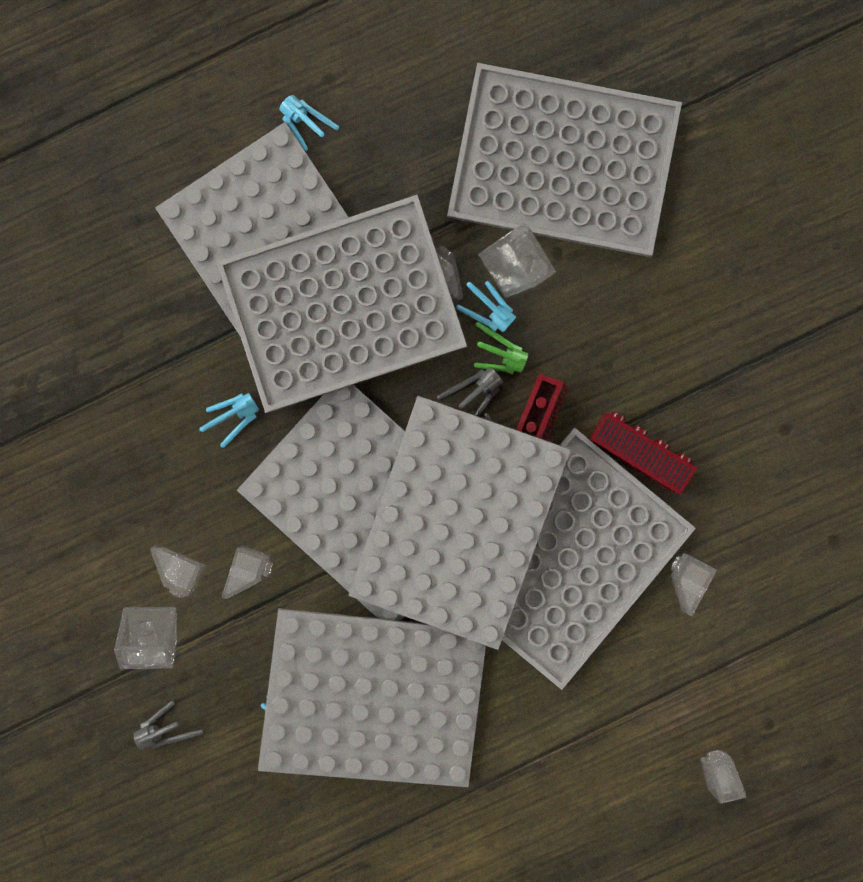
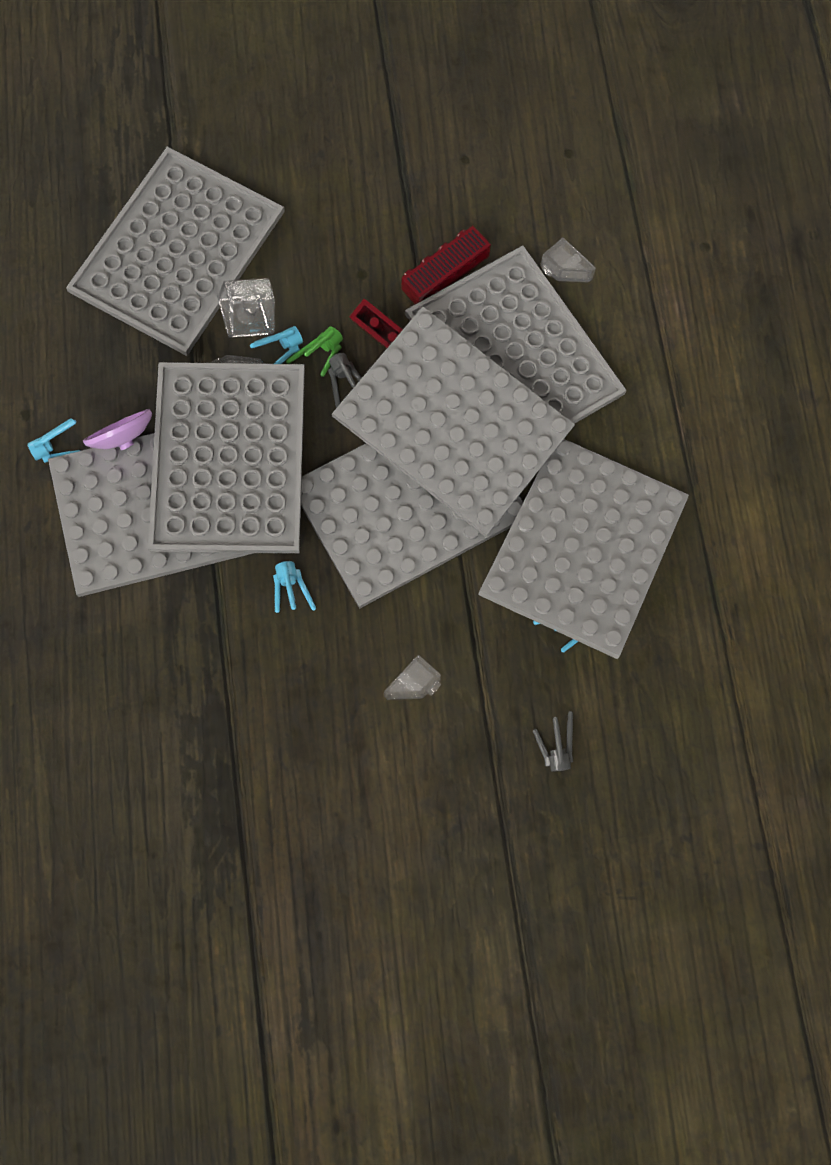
camera: 80 degrees left, 15 degrees down
clear slope [114,607,177,669] -> none
clear slope [221,545,273,599] -> none
clear slope [700,751,747,804] -> none
none -> lavender dish [83,409,152,450]

